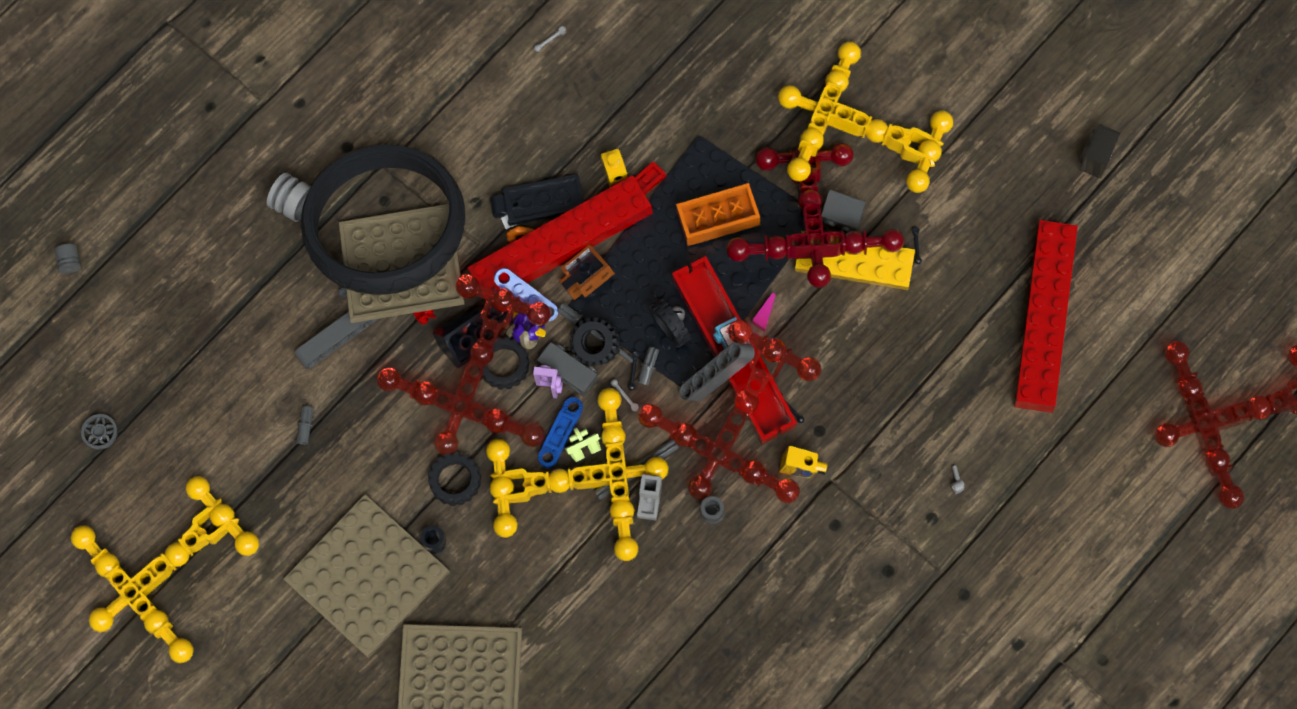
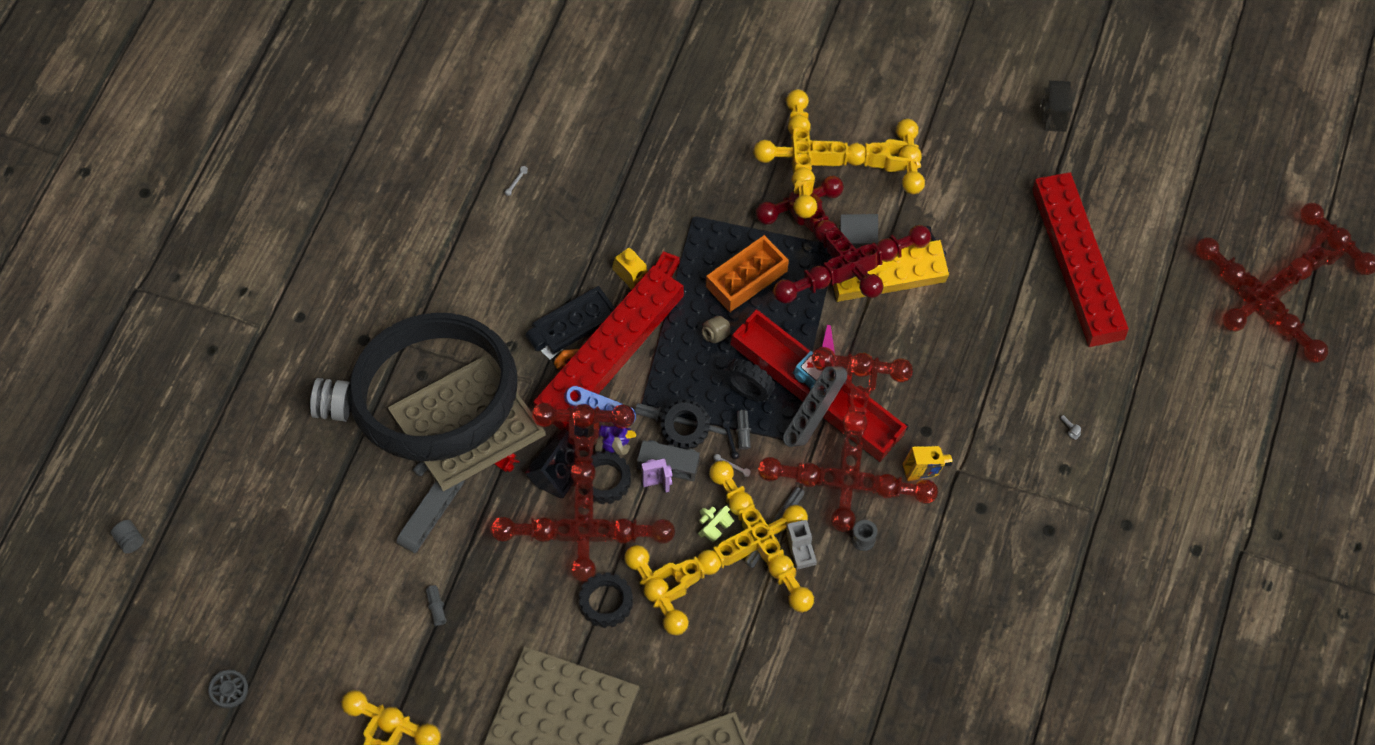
camera: 30 degrees left, 10 degrees down
black piece [421,526,446,554] -> none
blue plate [538,397,583,468] -> none
piece [559,244,615,300] -> none
none -> dark tan head [702,315,730,343]

